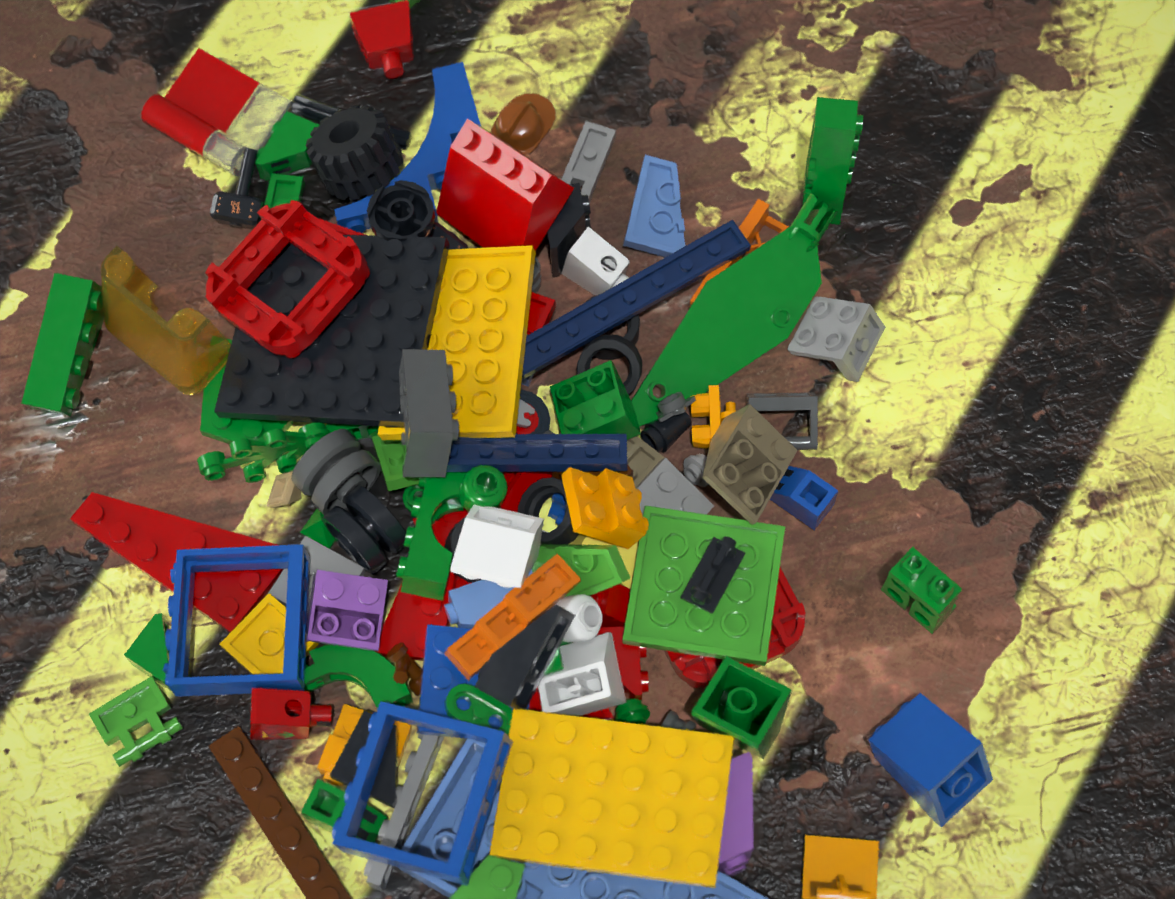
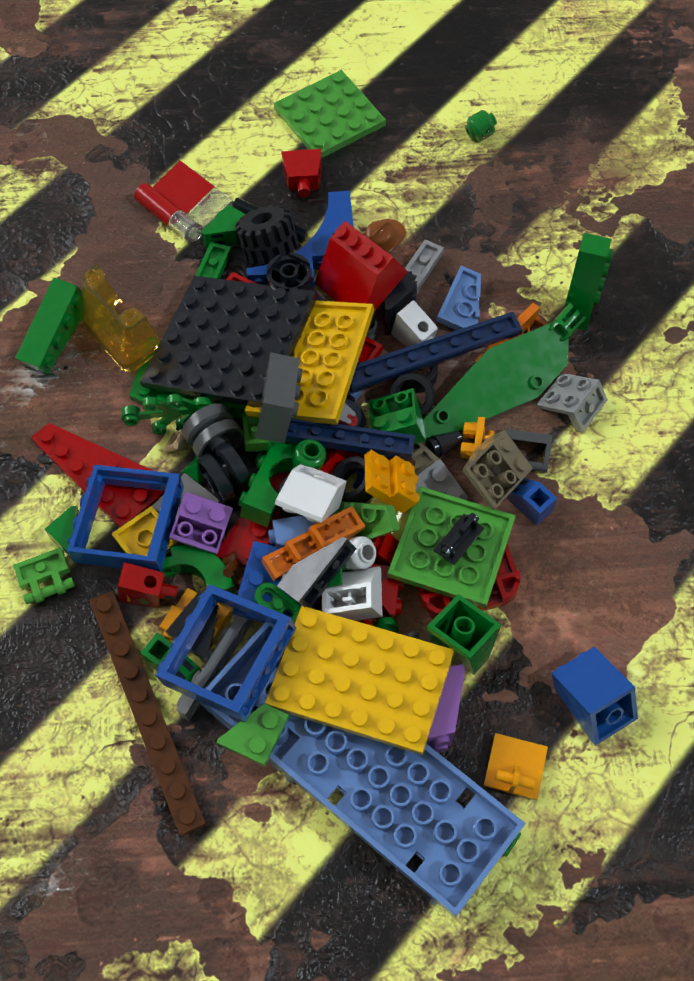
camera: 10 degrees right, 5 degrees down
red plate [205,200,370,358] -> none
black piece [210,148,265,229] -> none
dark grey plate [656,392,696,422] -> none
light grey plate [683,453,708,487] -> none
green hips [881,547,962,634] -> none

